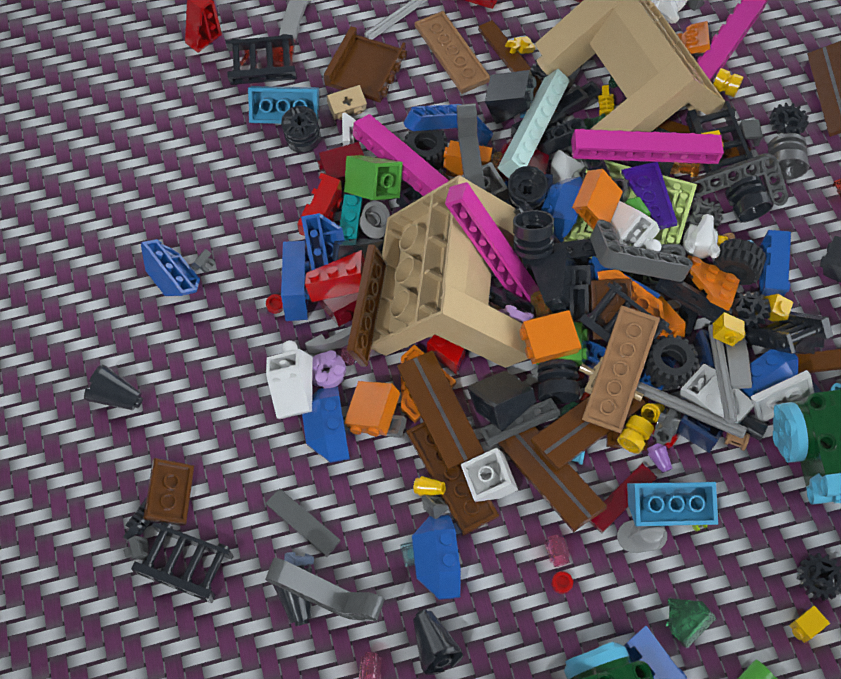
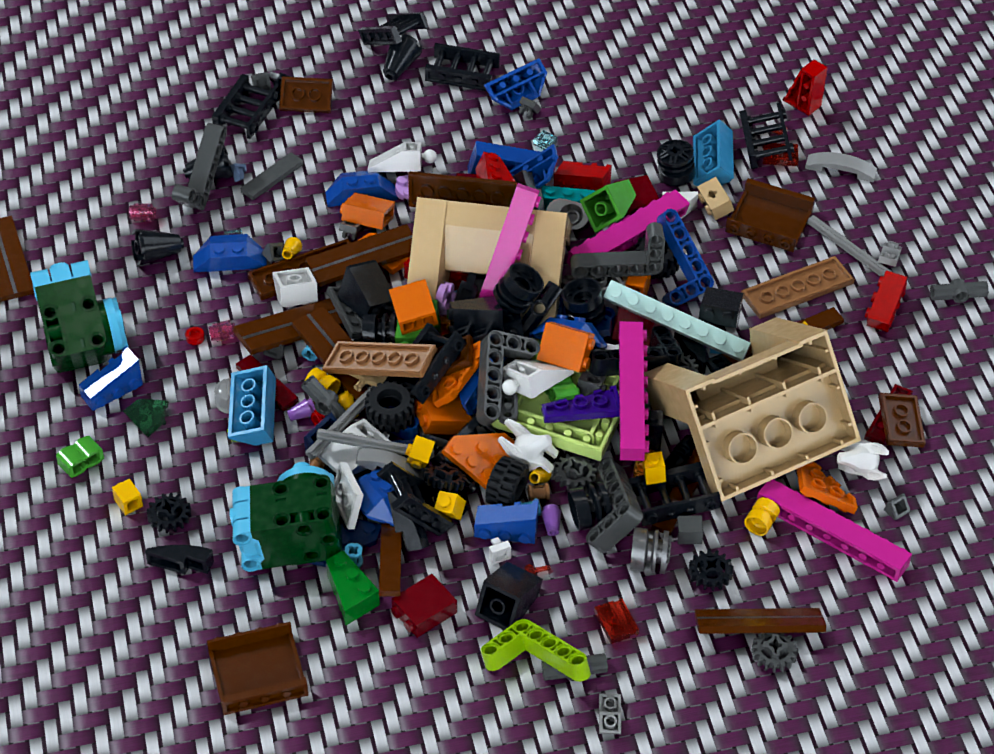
camera: 90 degrees right, 15 degrees down
none -> black fence [358,12,428,45]
none -> black fence [425,43,500,91]
none -> white tile [489,537,511,565]
none -> clear red hand [524,564,551,575]
none -> clear light blue plate [533,130,557,150]
none -> medium lavender cone [541,504,561,536]

